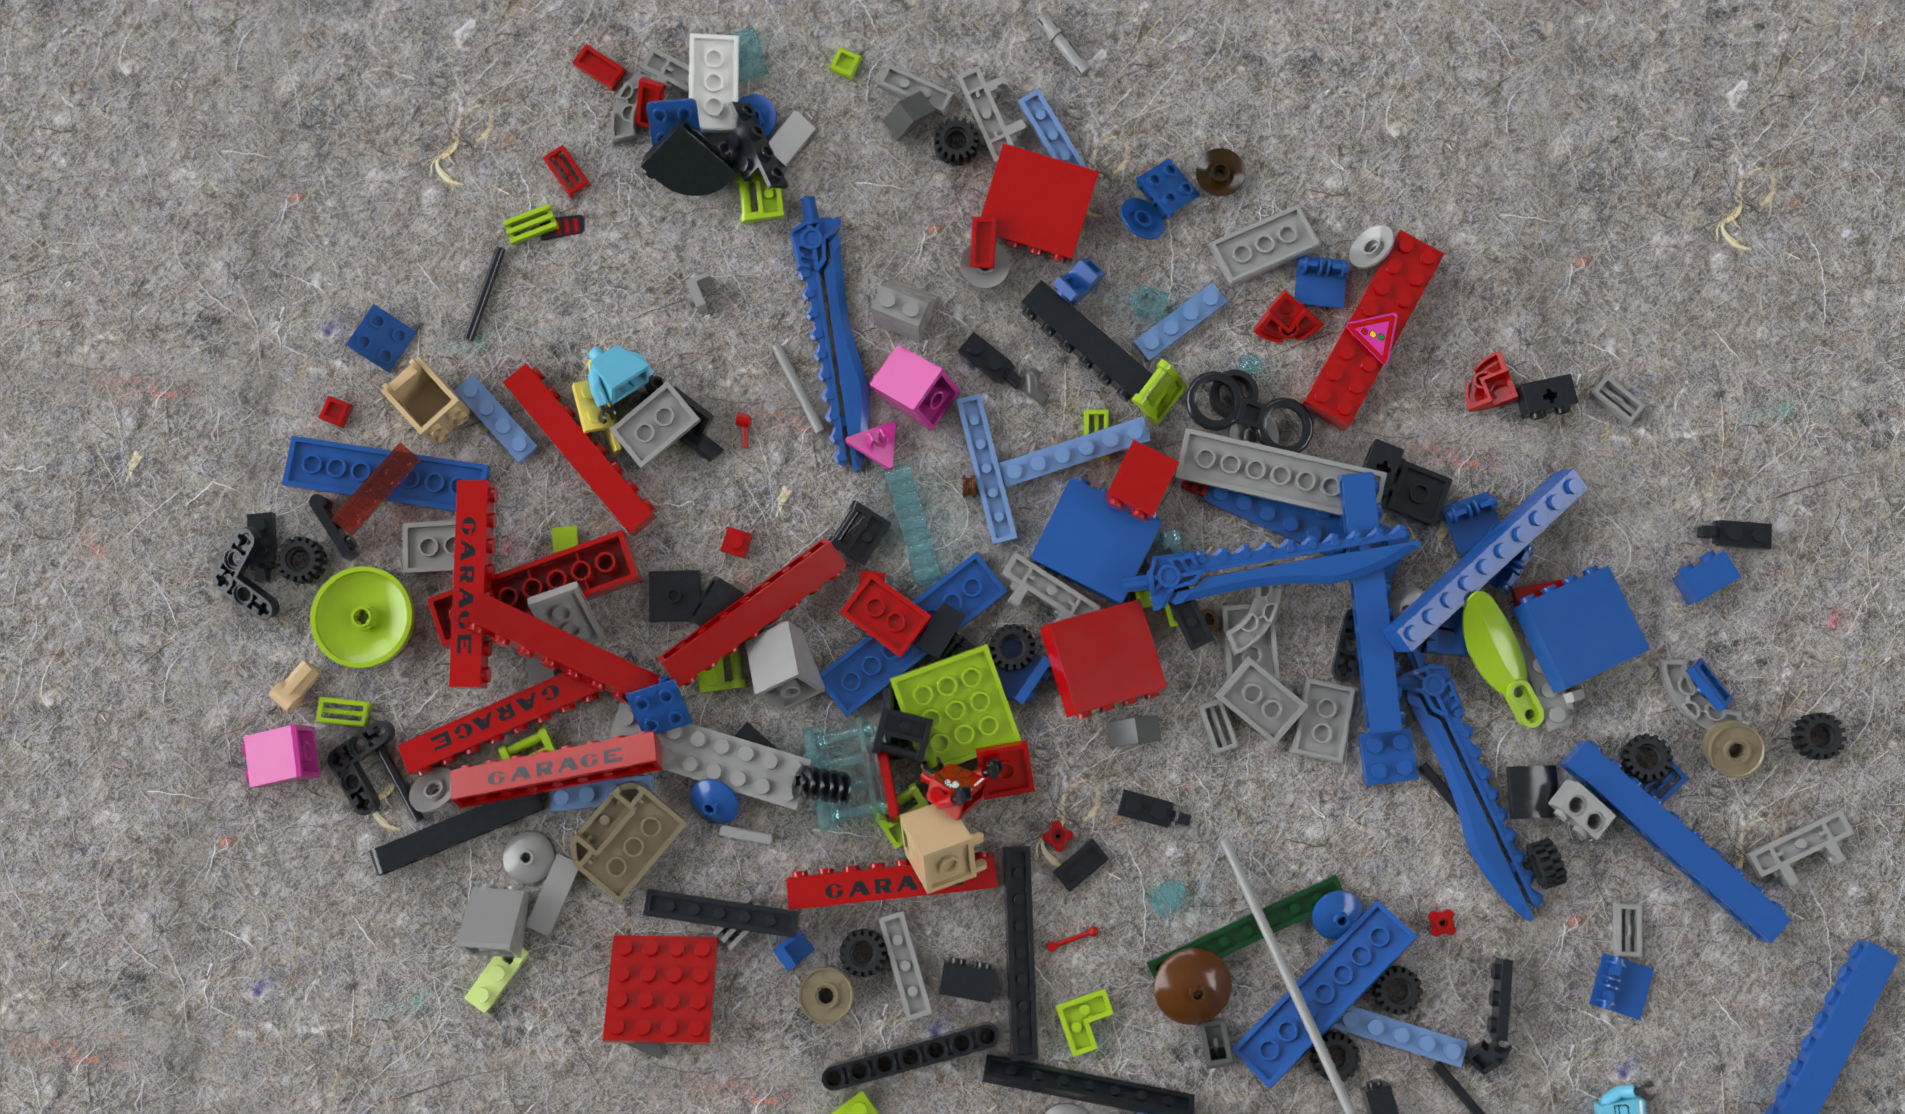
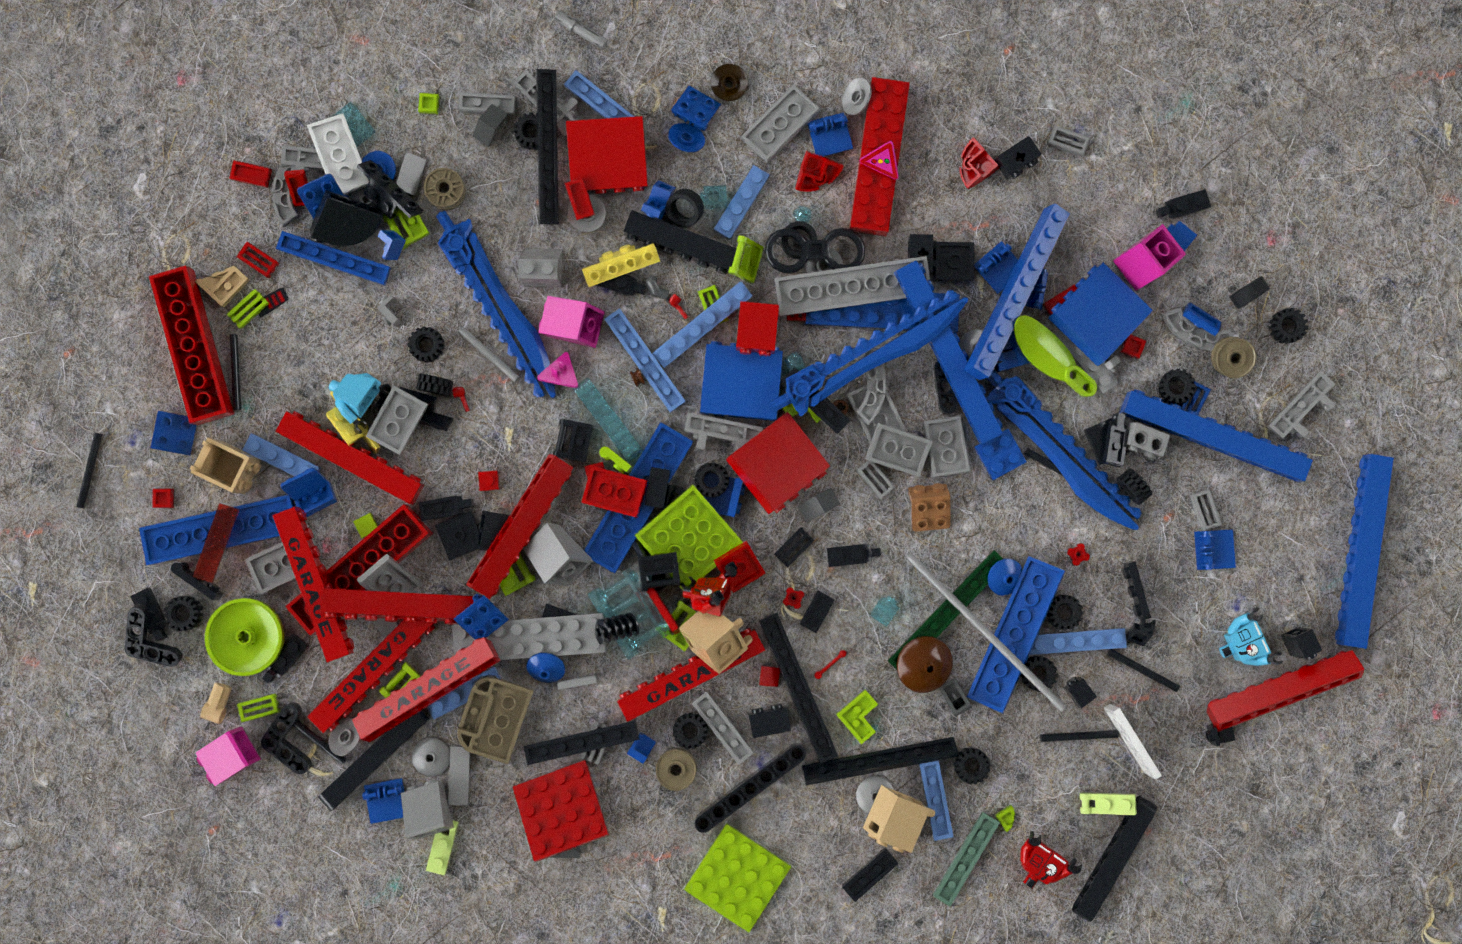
camera: 25 degrees left, 5 degrees up
none -> black bar [76,433,103,509]
none -> red brick [149,265,235,425]
none -> tan wing [195,266,250,307]
none -> black hinge [262,633,309,683]
none -> blue plate [276,231,391,286]
none -> blue bracket [281,468,337,517]
none -> blue hinge [362,778,405,824]
none -> blue panel [377,230,406,260]
none -> black tyre [408,326,445,363]
none -> black tyre [416,373,454,396]
none -> black hinge [418,496,474,522]
none -> dark tan wheel [423,167,466,211]
none -> black tile [536,69,559,225]
none -> light yellow bracket [582,243,660,287]
none -> lime plate [599,446,633,474]
none -> black tyre [666,188,704,228]
none -> red hand [669,294,688,319]
none -> red slope [759,665,780,687]
none -> black tile [774,527,815,568]
none -> medium nougat bracket [908,483,950,532]
none -> black hinge [1102,413,1129,468]
none -> dark pink slope [1113,224,1186,291]
none -> red tile [1120,334,1146,359]
none -> black tyre [1230,276,1270,309]

